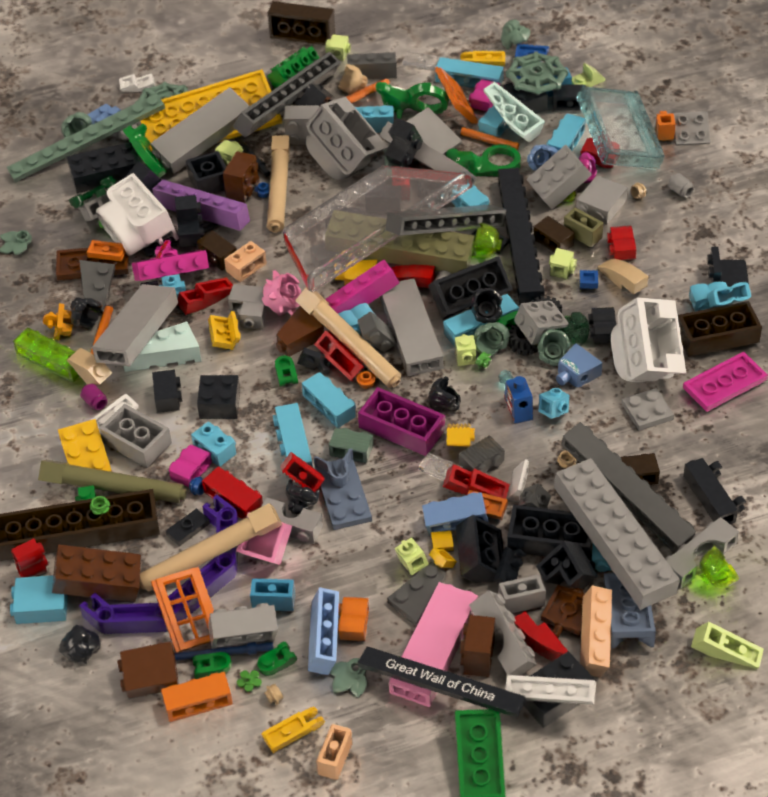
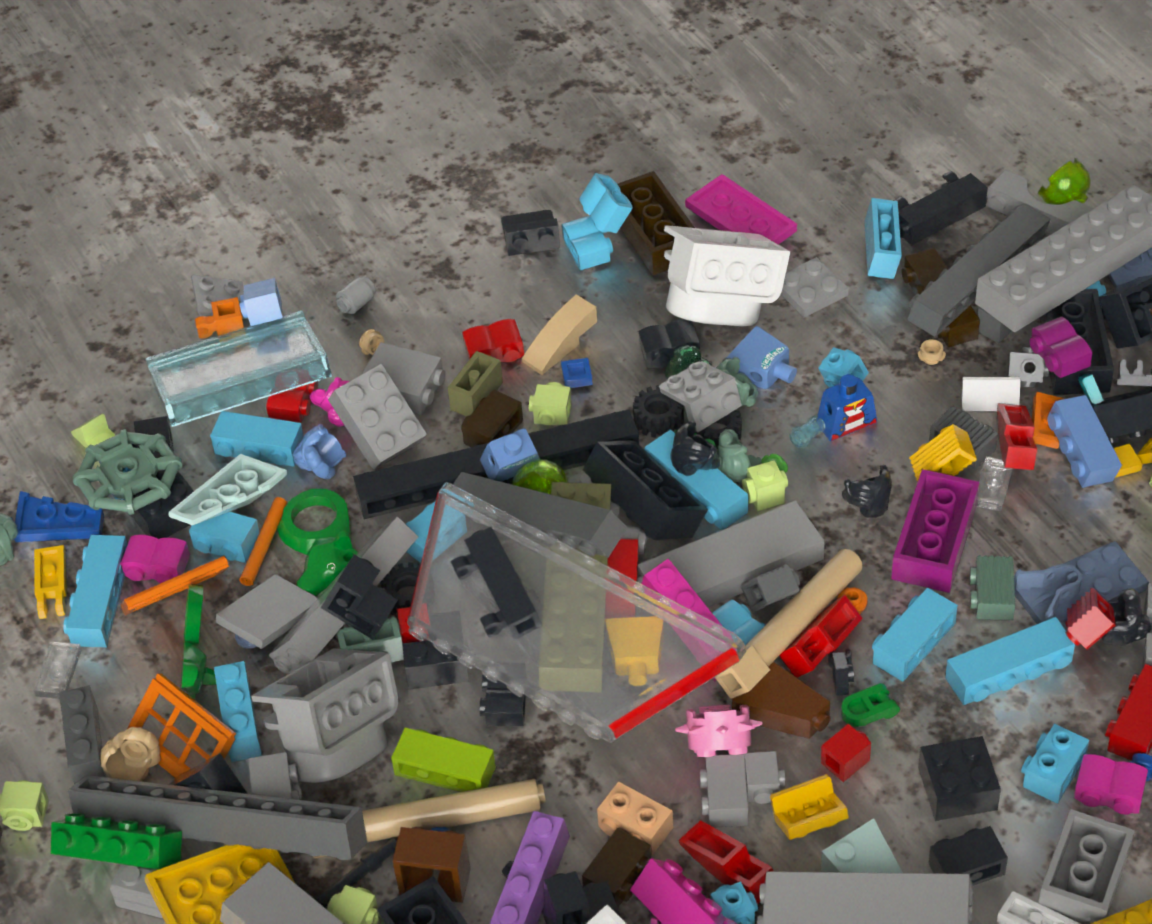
camera: 100 degrees left, 0 degrees up
none -> light blue brick [240,278,283,326]
none -> lime brick [391,728,496,792]
none -> black brick [450,526,542,640]
none -> medium blue torso [480,428,542,482]
none -> red brick [821,724,871,783]
none -> medium azure brick [864,198,902,279]
none -> magenta brick [1030,317,1092,378]
none -> tile [1078,373,1104,405]

